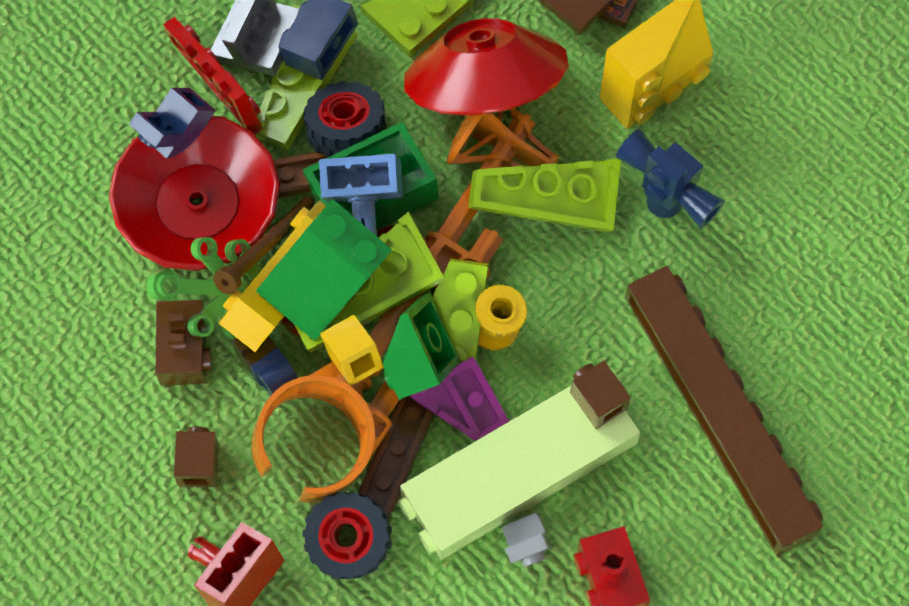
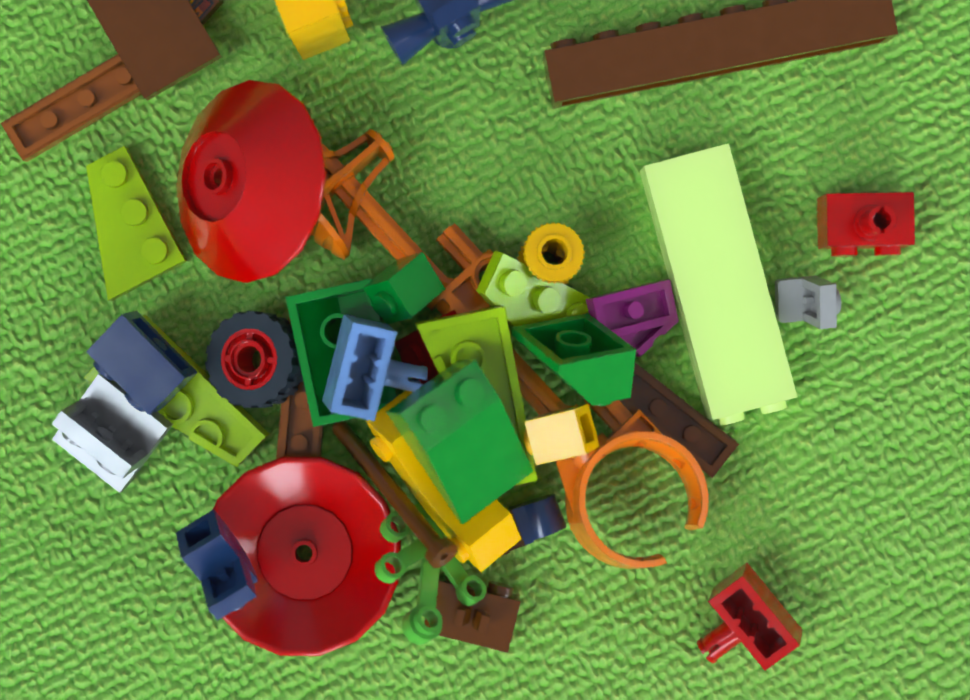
camera: 75 degrees left, 20 degrees up
red wing [163,17,263,134] -> none
reddish brown brick [174,426,219,487] -> none
black wheel [303,492,393,579] -> none
lime wing [468,159,621,232] -> none
reddish brown brick [570,360,631,430] -> none
none -> green brick [363,252,445,324]

